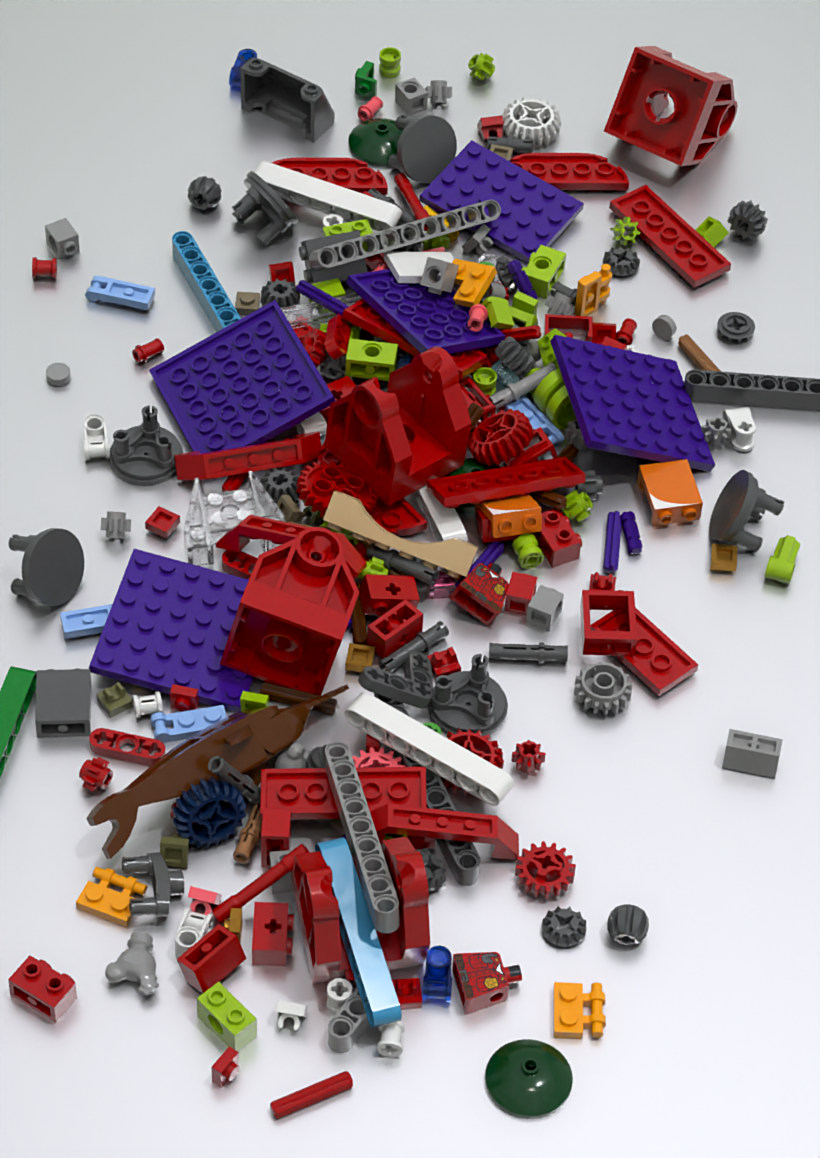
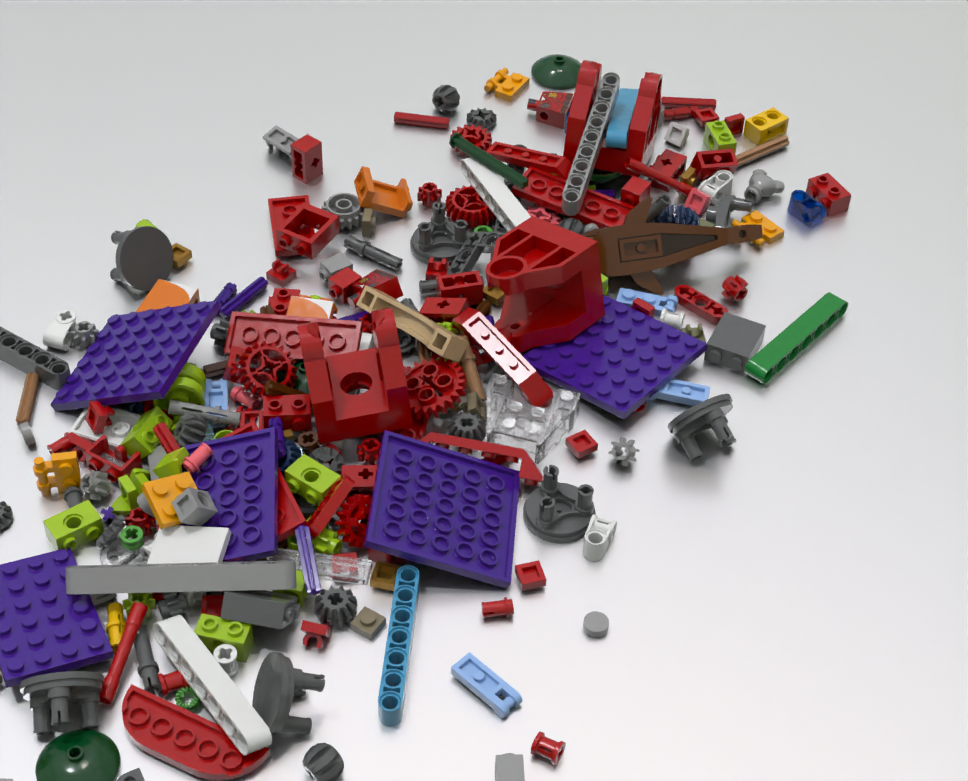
camera: 150 degrees left, 5 degrees down
none -> red brick [290,134,323,185]
none -> orange panel [354,166,413,218]
none -> dark tan plate [362,208,377,237]
none -> red axle [394,112,450,129]
none -> dark green axle [449,132,529,189]
none -> red plate [515,560,547,591]
none -> red axle [663,105,699,121]
none -> red plate [693,107,719,127]
none -> medium nougat axle [736,136,790,166]
none -> yellow brick [743,107,789,146]
none -> clear blue piece [787,190,827,226]

